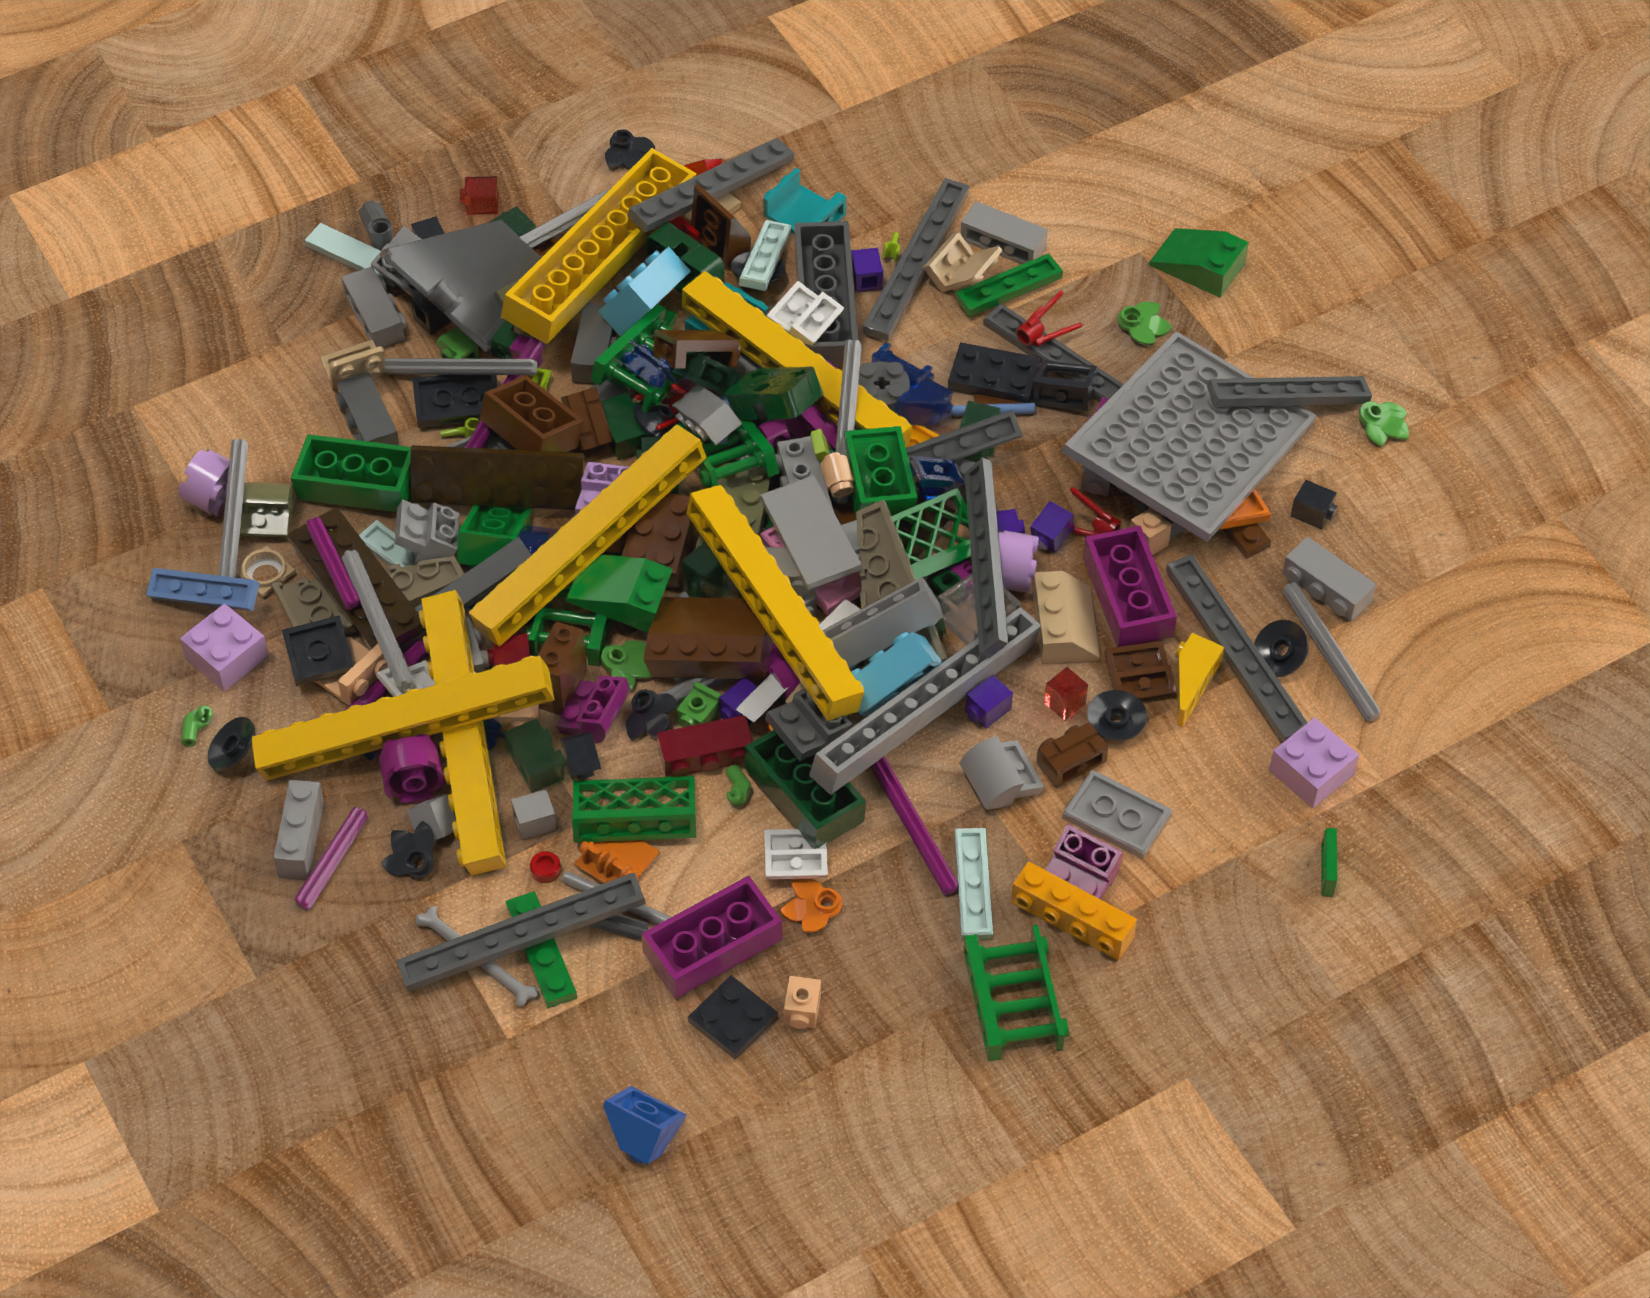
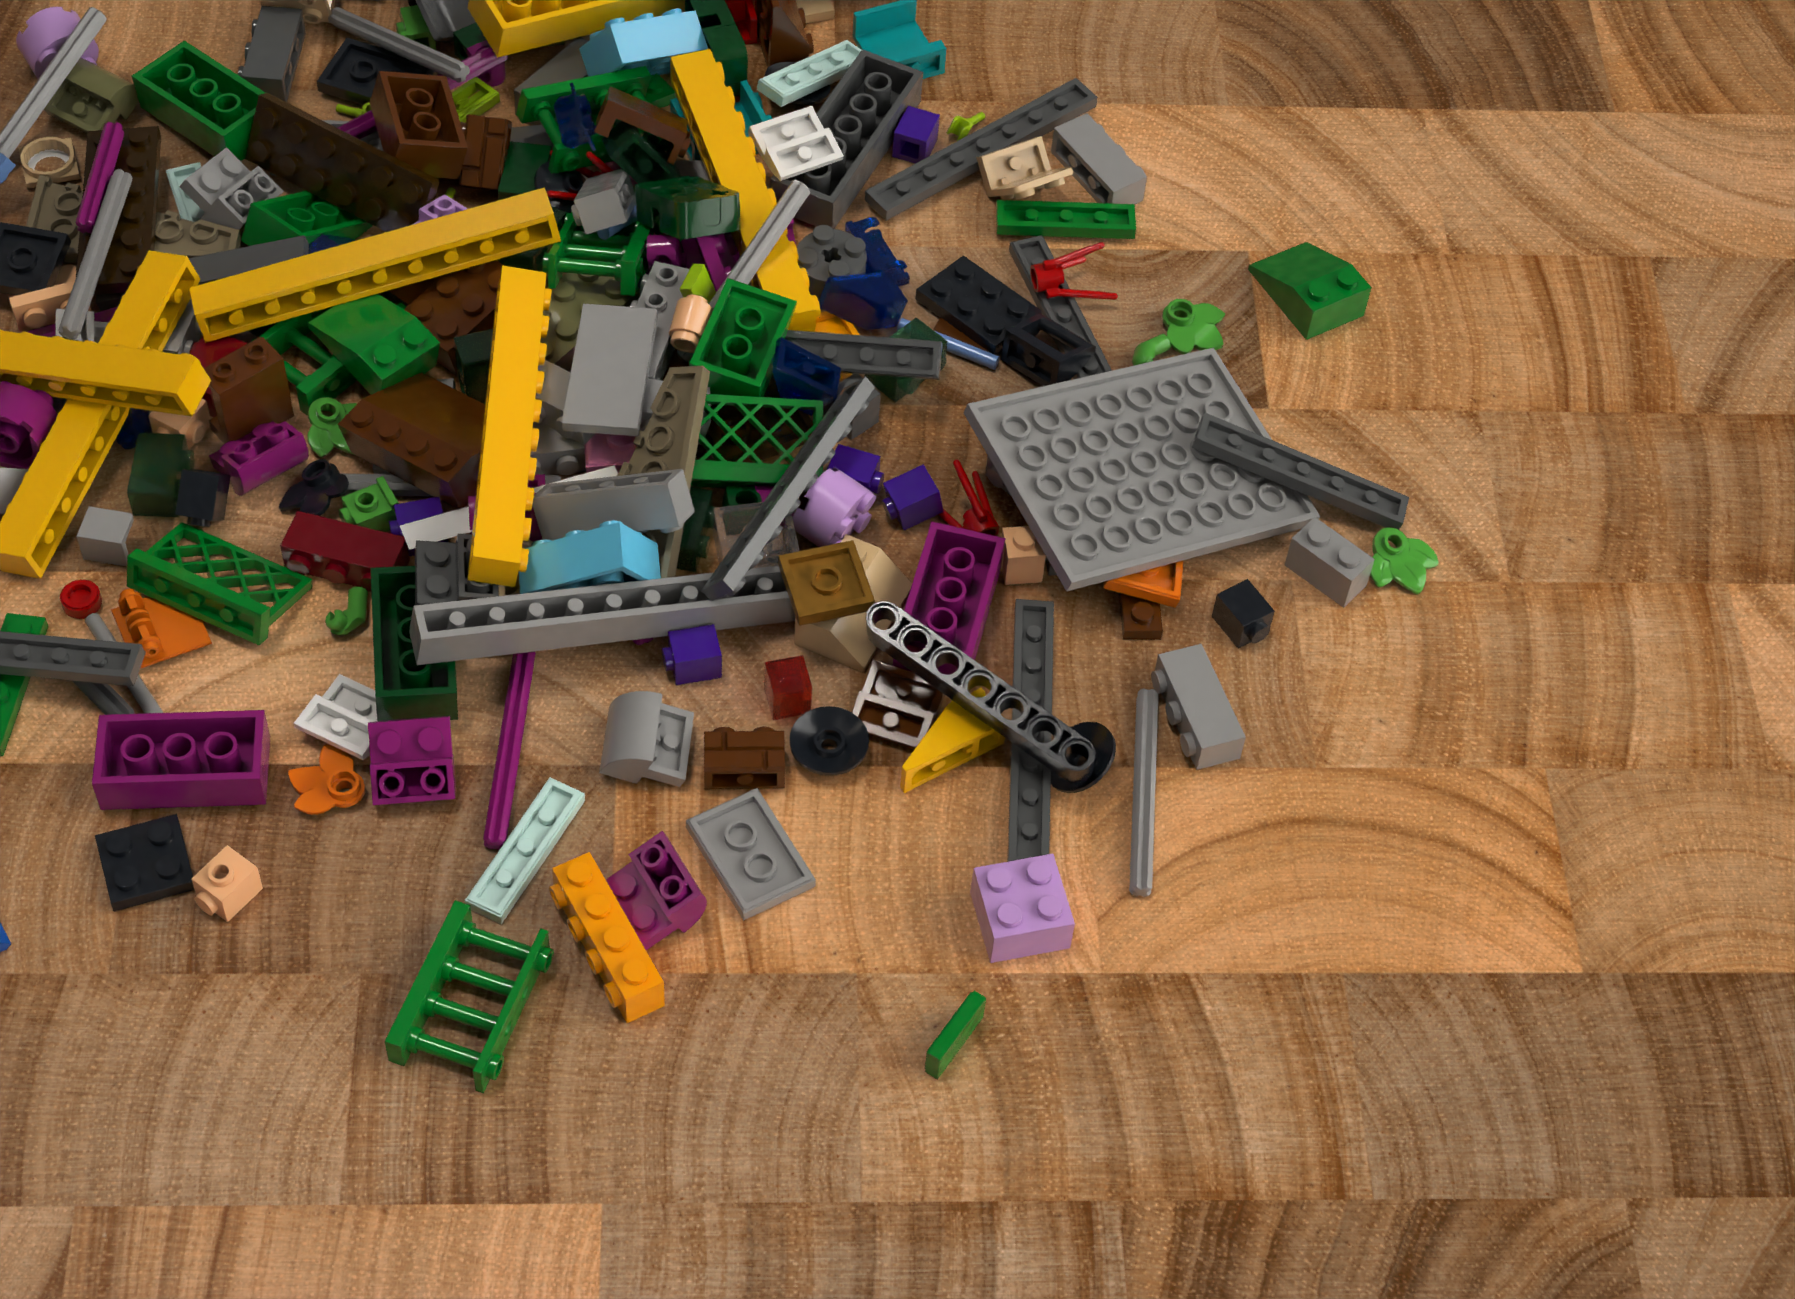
camera: 25 degrees right, 0 degrees up
none -> magenta brick [368,716,456,805]
none -> pearl gold plate [778,540,875,626]
none -> black beam [866,601,1095,783]
none -> bright green arm [1132,334,1171,366]
none -> light grey brick [1285,517,1375,608]

